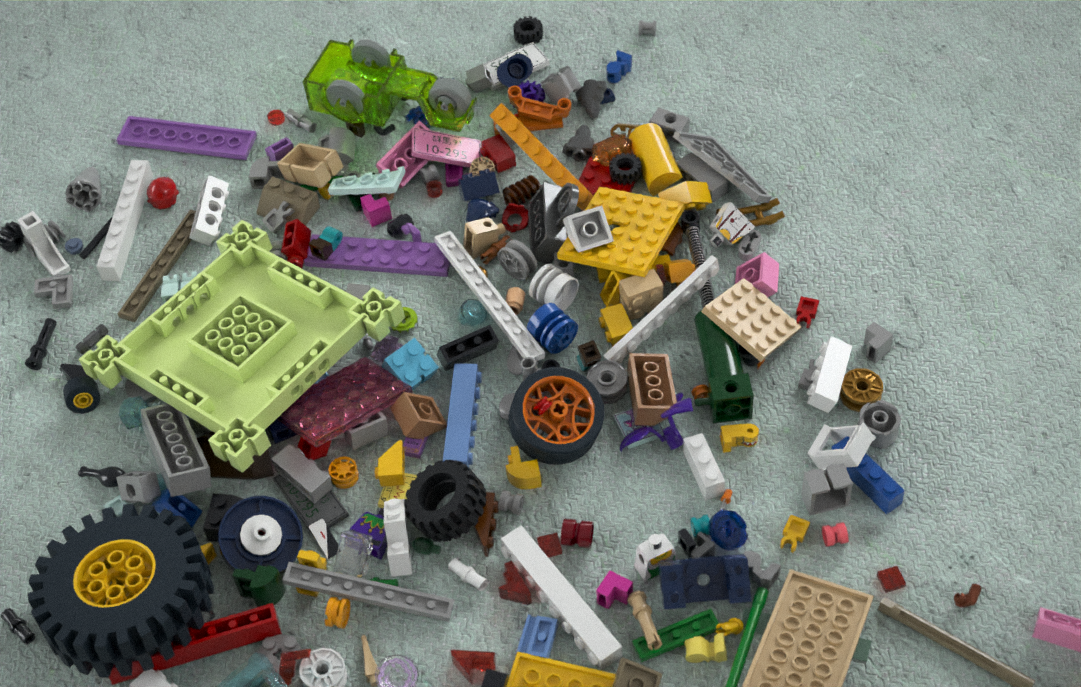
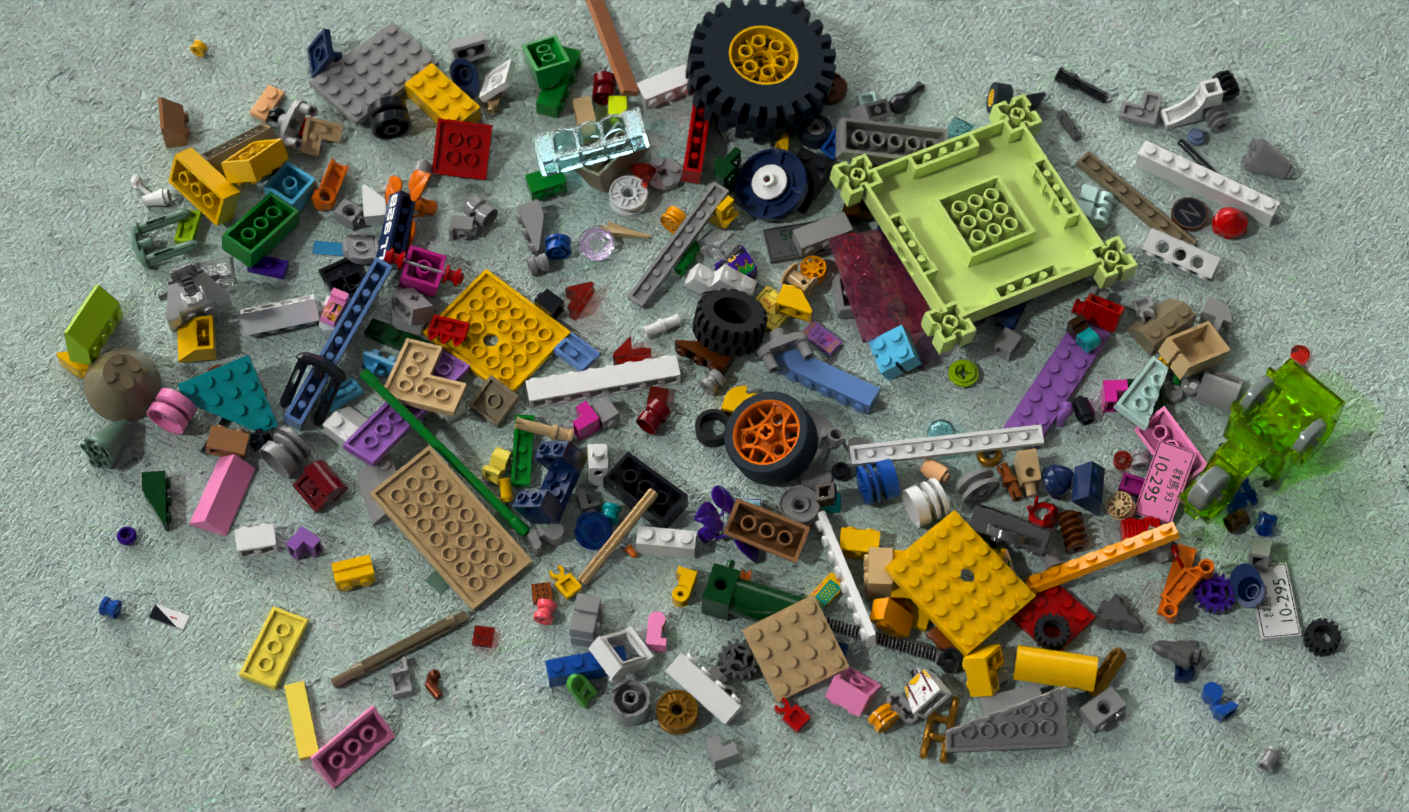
camera: 110 degrees right, 10 degrees up
medium lavender plate [117,116,257,160] -> none
medium lavender piece [265,137,294,161] -> none
sticker [309,519,342,559] -> none
medium nougat slope [390,392,447,439] -> none
black brick [437,325,499,371] -> none
red bush [533,396,553,415] -> none
light grey brick [541,66,582,104] -> none
white slope [563,206,614,253] -> none
clear orange brick [592,134,632,167] -> none
black tile [678,528,696,558] -> none
none -> light grey slope [390,657,413,699]
none -> dark orange tile [531,582,553,605]
none -> bright green plate [566,673,598,709]
none -> tan axle [578,488,658,585]
none -> light grey brick [591,396,620,431]
none -> black brick [603,452,688,528]
none -> bright pink leg [646,611,667,652]
none -> black tyre [695,409,729,447]
none -> dark grey gear [718,639,760,682]
none -> light grey connector [757,328,814,374]
none -> tan hose [780,263,818,299]
none -> tile [808,572,841,608]
none -> light orange wheel [868,703,900,734]
none -> black tile [1171,197,1208,232]

